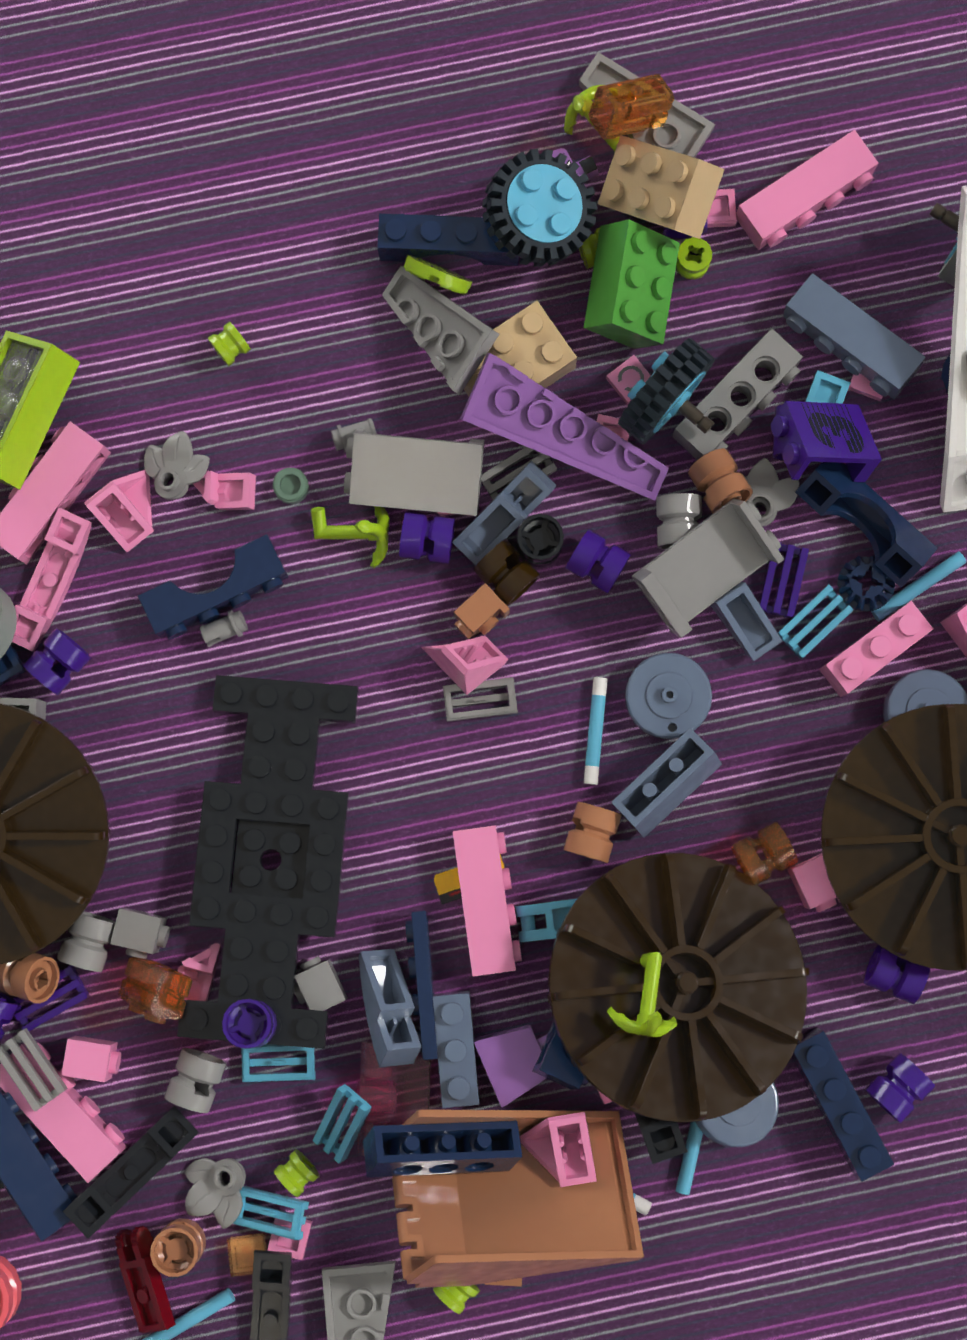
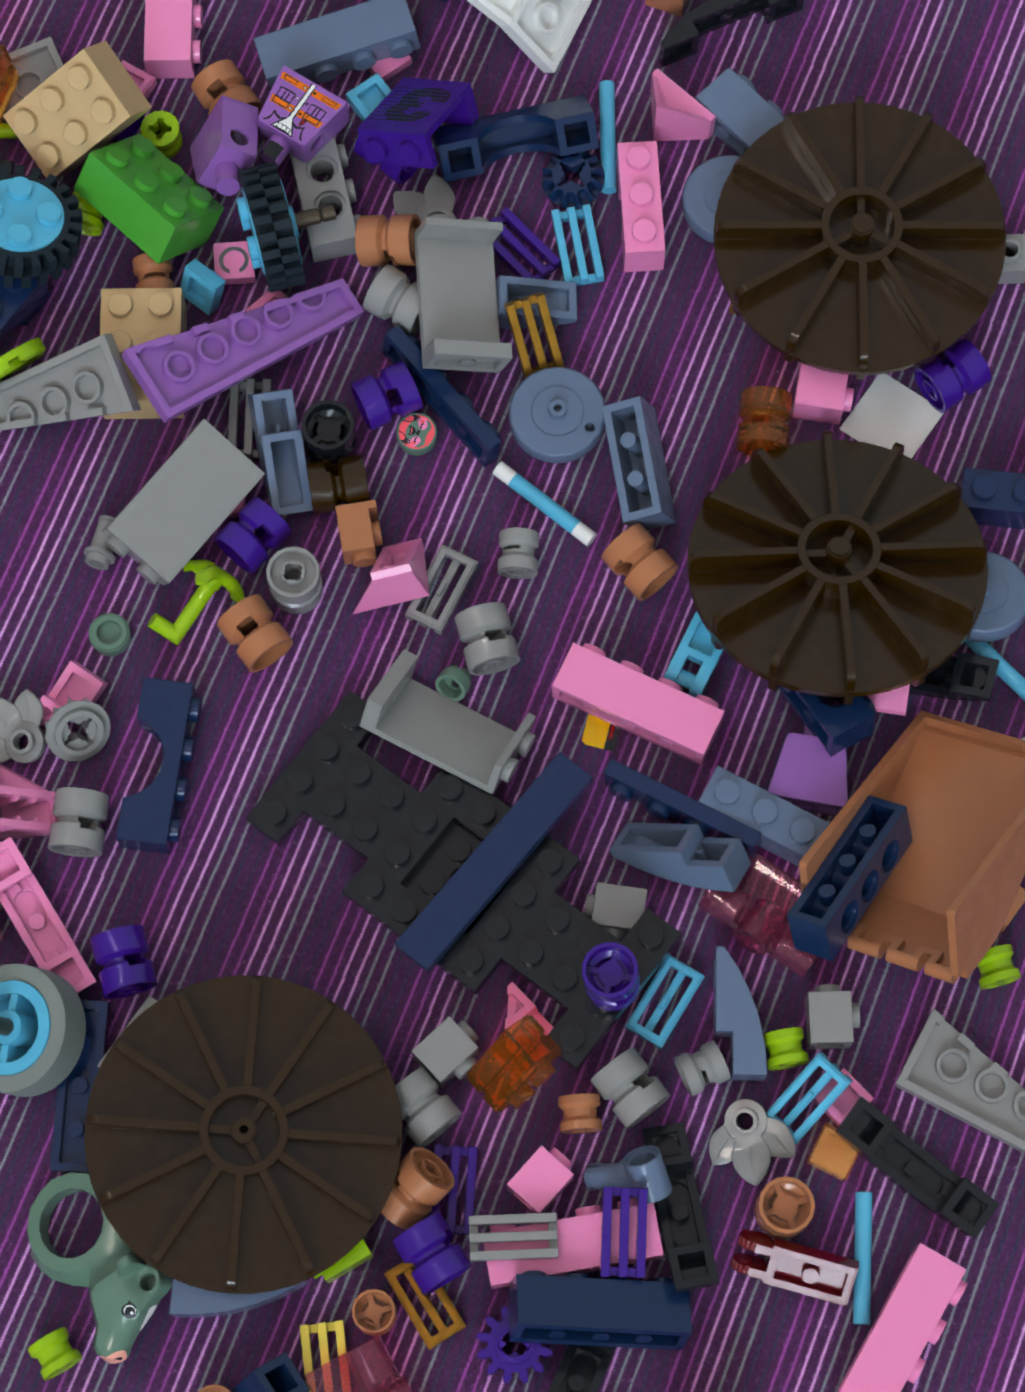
camera: 60 degrees left, 10 degrees down
light grey pin [200,610,248,647] -> none
medium azure tile [312,1084,372,1164] -> none
bright pink slope [520,1112,597,1187] -> none
lime piece [607,952,677,1037] -> none
none -> light grey gear [44,697,111,762]
none -> light grey wheel [48,787,110,858]
none -> nougat wheel [132,253,175,288]
none -> medium azure plate [180,259,226,315]
none -> medium lavender torso [190,95,258,196]
none -> nougat wheel [191,59,263,135]
none -> nougat wheel [217,594,293,673]
none -> medium lavender torso [257,65,350,168]
none -> light grey wheel [266,546,323,615]
none -> light grey panel [359,649,536,795]
none -> dark blue plate [382,325,501,468]
none -> dark blue tile [394,752,593,973]
none -> tile [397,413,437,456]
none -> sand green hinge [435,665,472,701]
none -> light grey wheel [454,602,520,676]
none -> light grey wheel [497,527,539,579]
none -> pearl gold tile [504,291,564,379]
none -> nougat wheel [558,1093,603,1134]
none -> sand blue pin [584,1145,673,1204]
none -> dark purple tile [600,1186,648,1278]
none -> light grey wheel [674,1040,731,1097]
none -> sand blue slope [713,946,767,1081]
none -> light grey brick [805,984,860,1050]
none -> white sticker [839,373,944,459]

